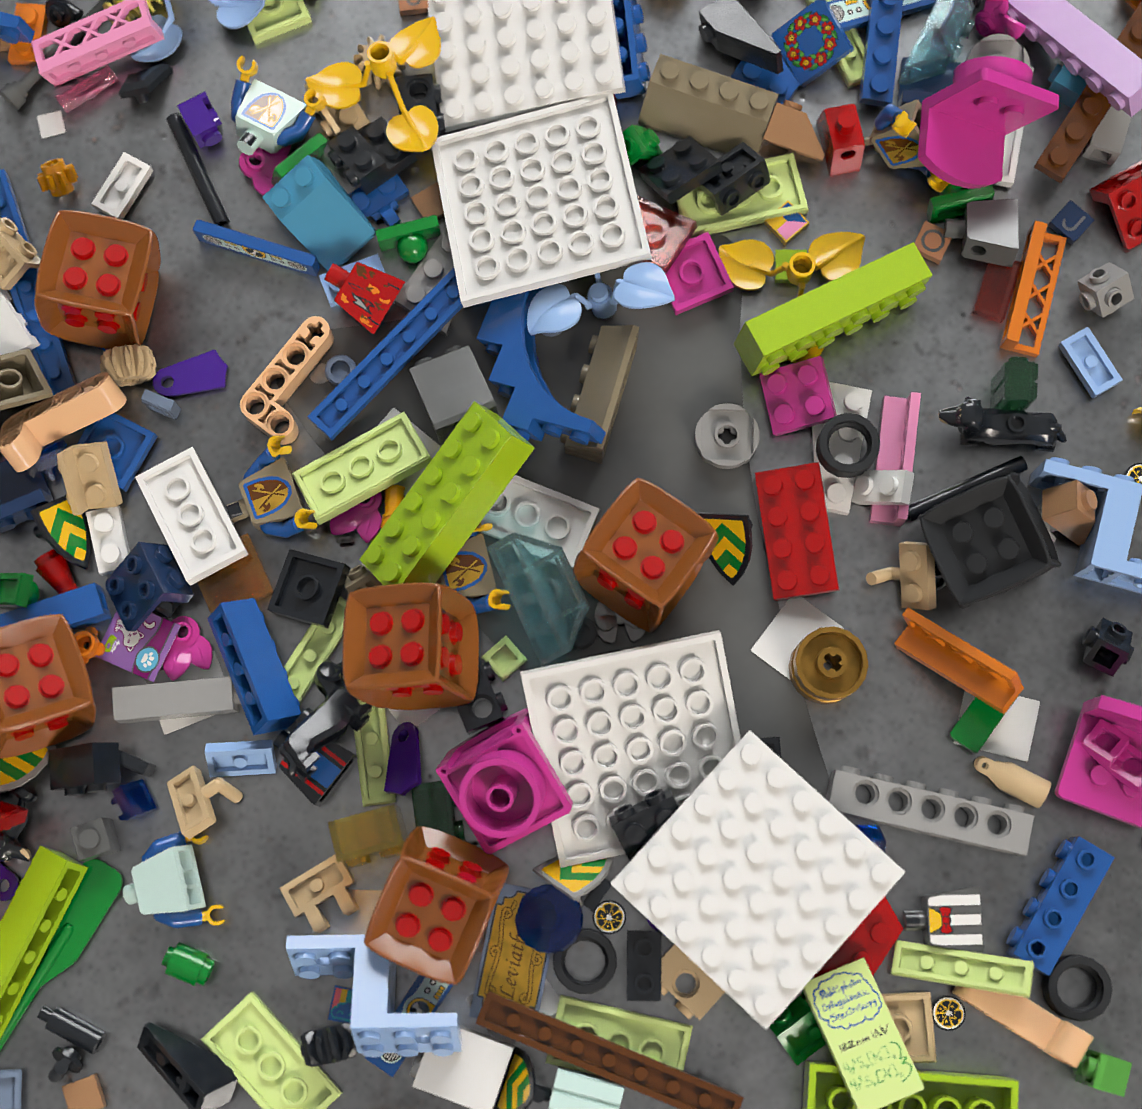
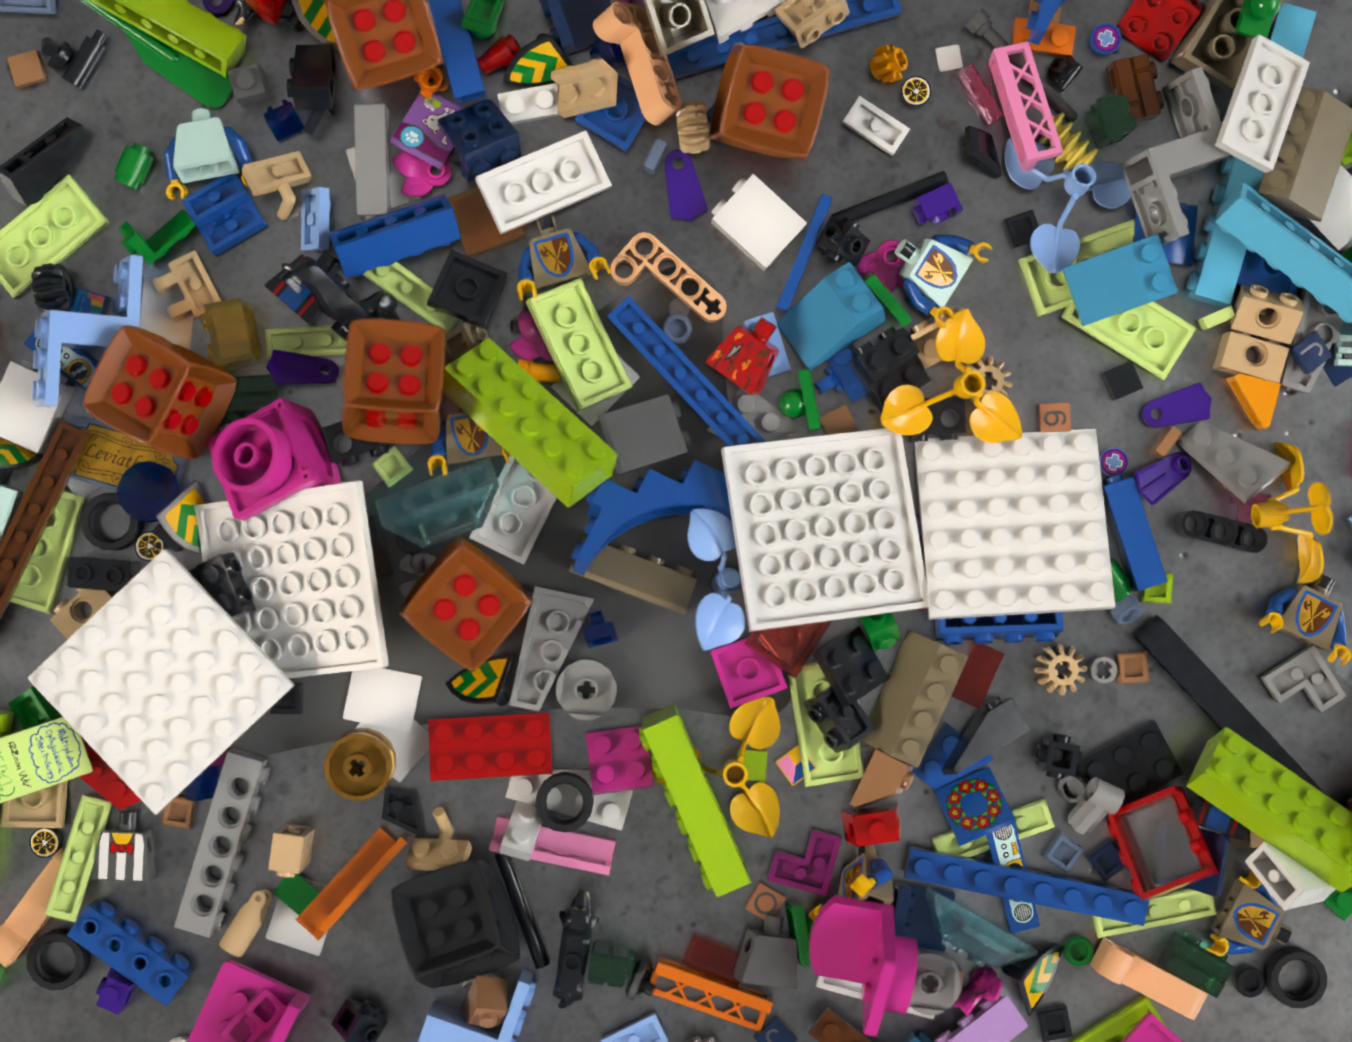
camera: 90 degrees right, 10 degrees up
none -> dark purple brick [96,967,137,1015]
none -> green bracket [118,209,195,265]
none -> medium nougat tile [161,795,198,829]
none -> blue slope [182,173,267,257]
none -> tan brick [268,824,315,878]
none -> white sticker [343,668,422,732]
none -> black piece [382,787,425,837]
none -> light grey wing [509,586,595,712]
none -> clear blue tile [583,611,618,648]
none -> black piece [625,959,656,1001]
none -> white brick [711,174,807,272]
none -> magenta plate [767,828,842,896]
none -> black brick [816,217,871,267]
none -> tile [900,76,931,108]
none -> clear red tile [951,643,1004,709]
none -> black tile [1003,209,1039,249]

